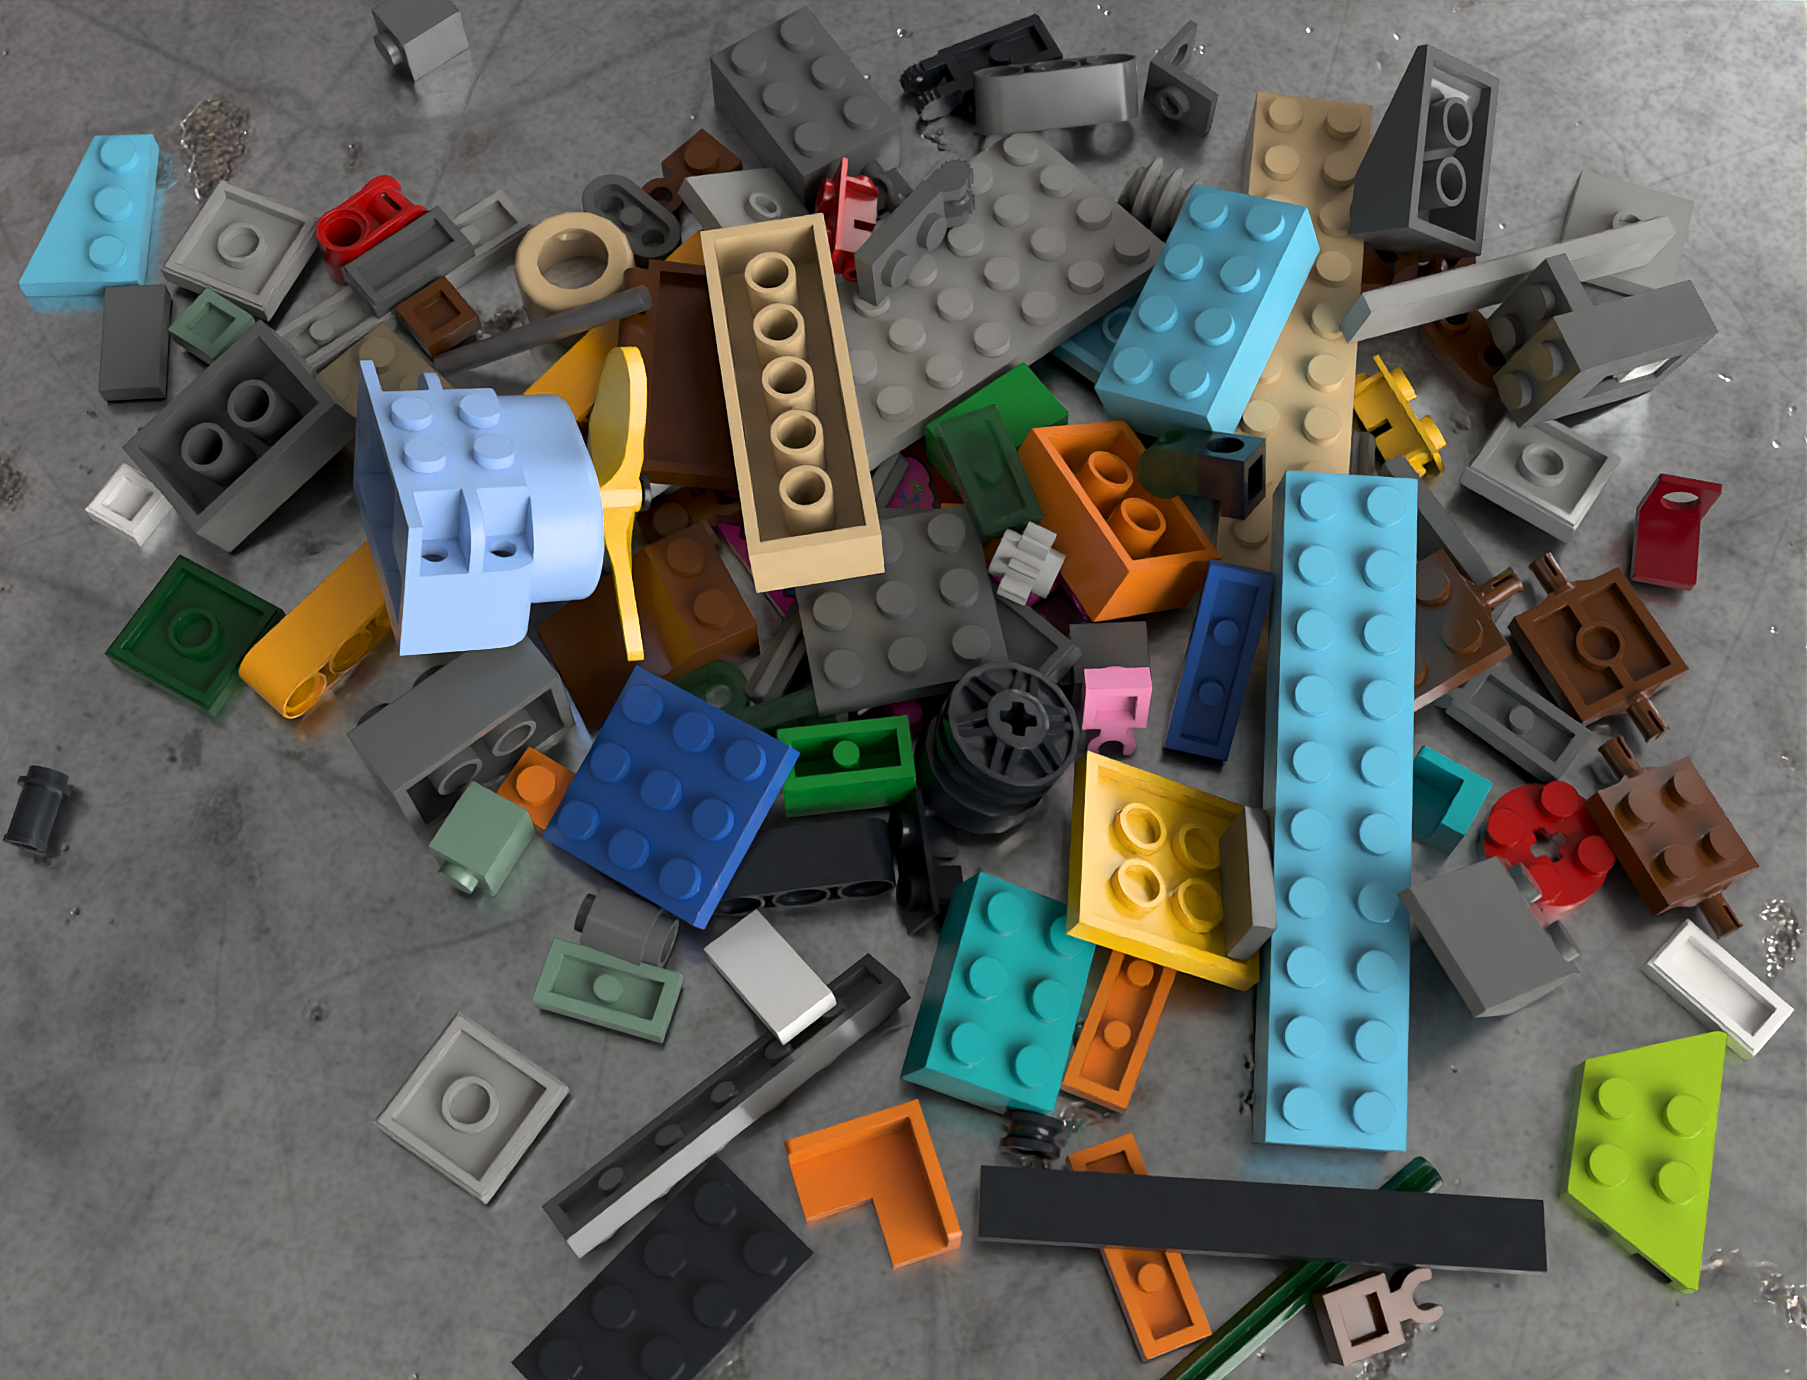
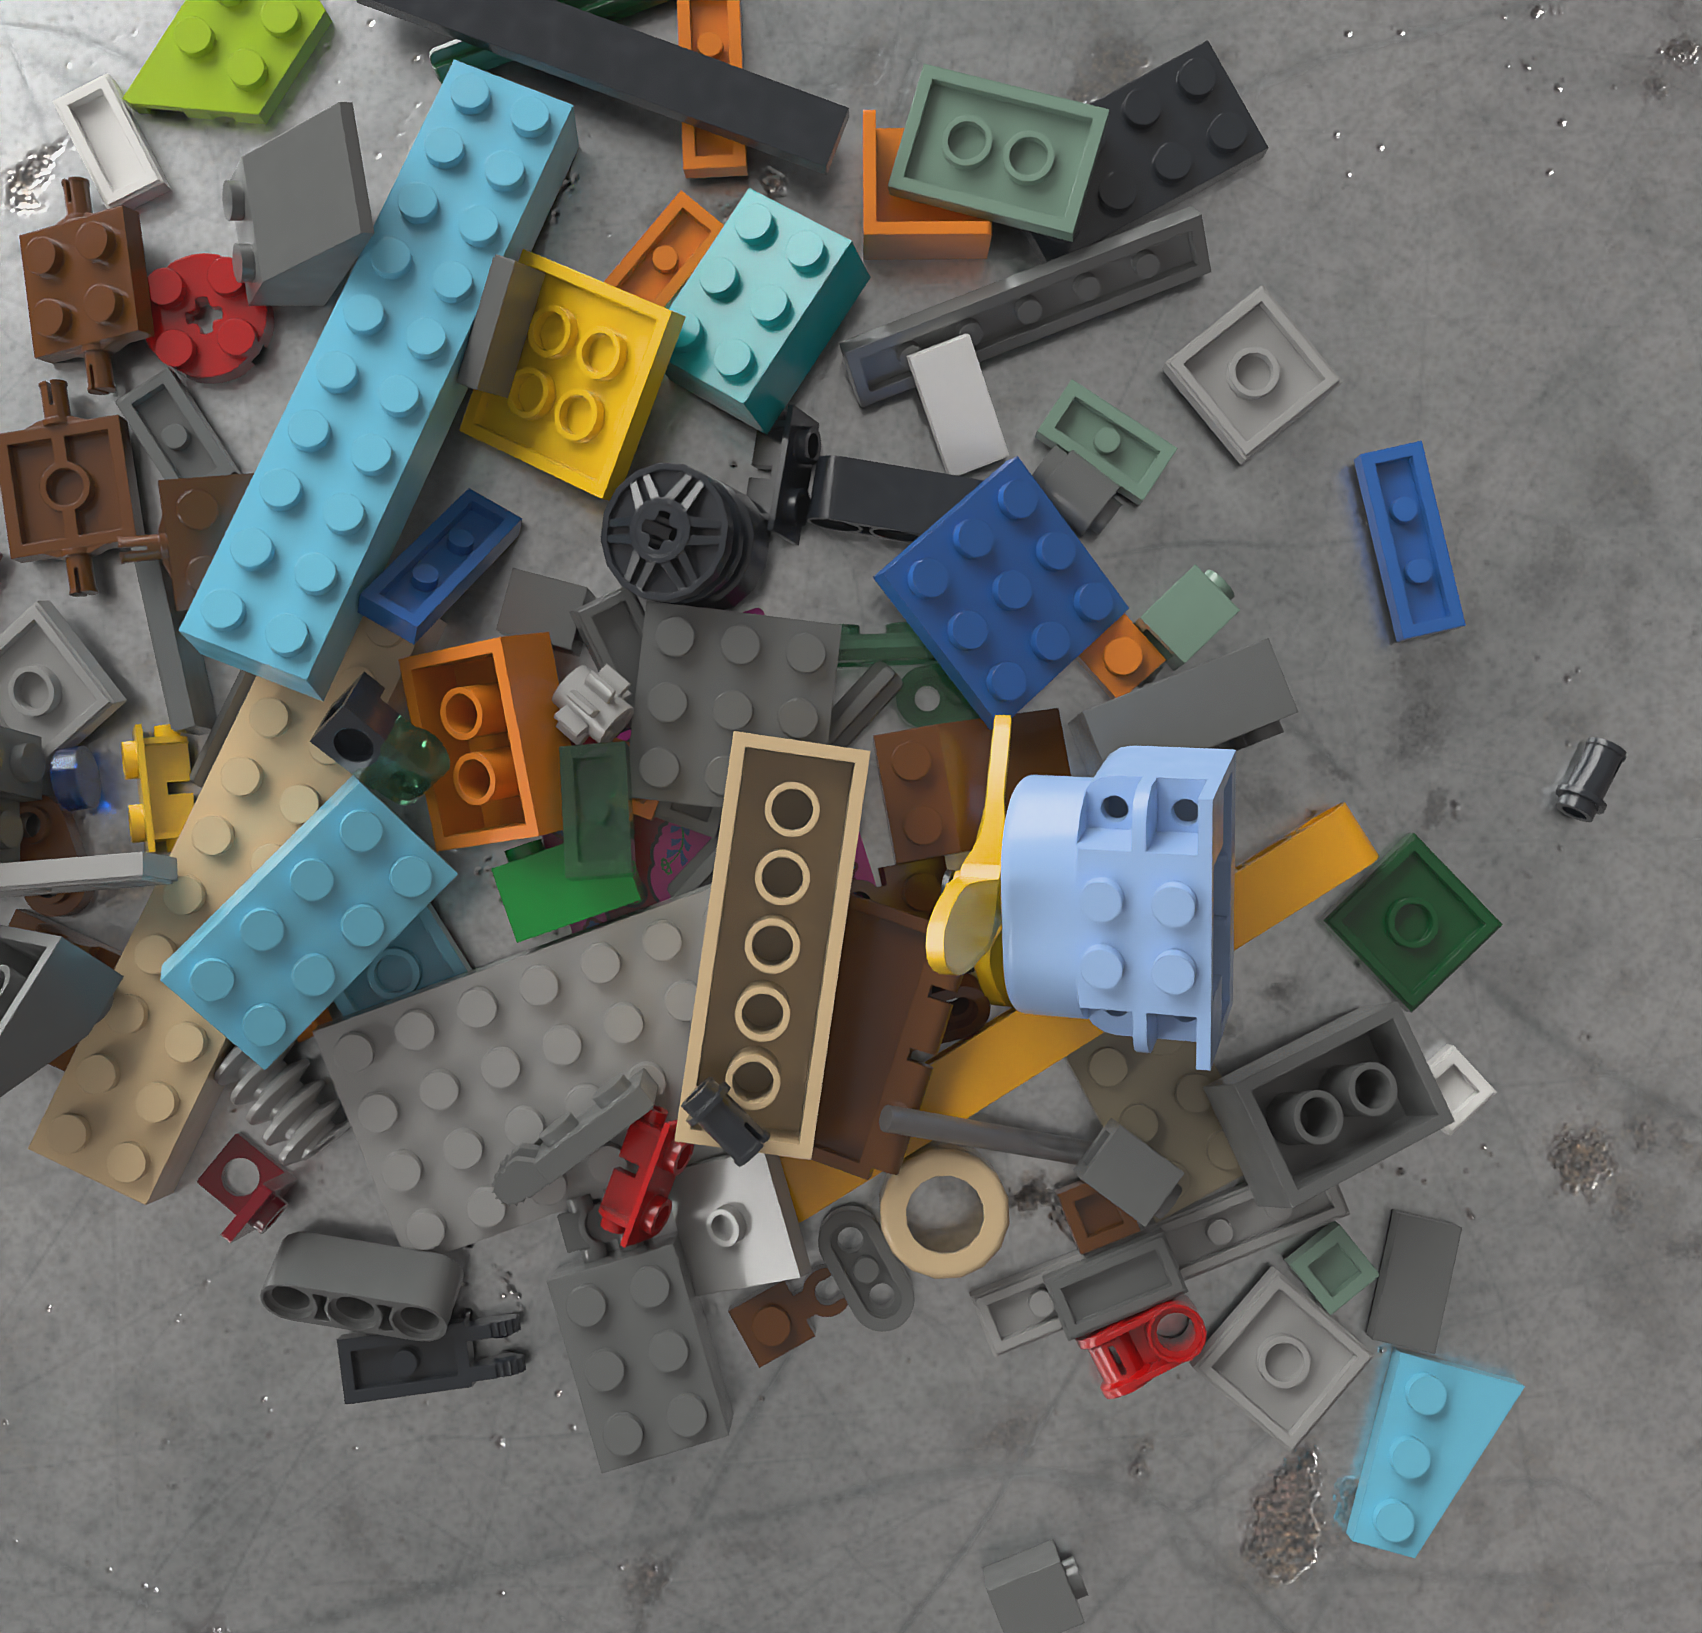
camera: 160 degrees left, 20 degrees up
green brick [777,715,916,818] -> none
black bush [999,1111,1065,1160] -> none
bright pink plate [1080,666,1152,755] -> none
dark grey bracket [1144,20,1218,136] -> none
teal panel [1412,746,1494,857] -> none
none -> tile [50,746,101,812]
none -> dark red bracket [197,1132,297,1243]
none -> black pin [681,1077,771,1167]
none -> sand green plate [888,64,1109,242]
none -> dark grey brick [1073,1118,1184,1227]
none -> blue plate [1354,441,1466,642]

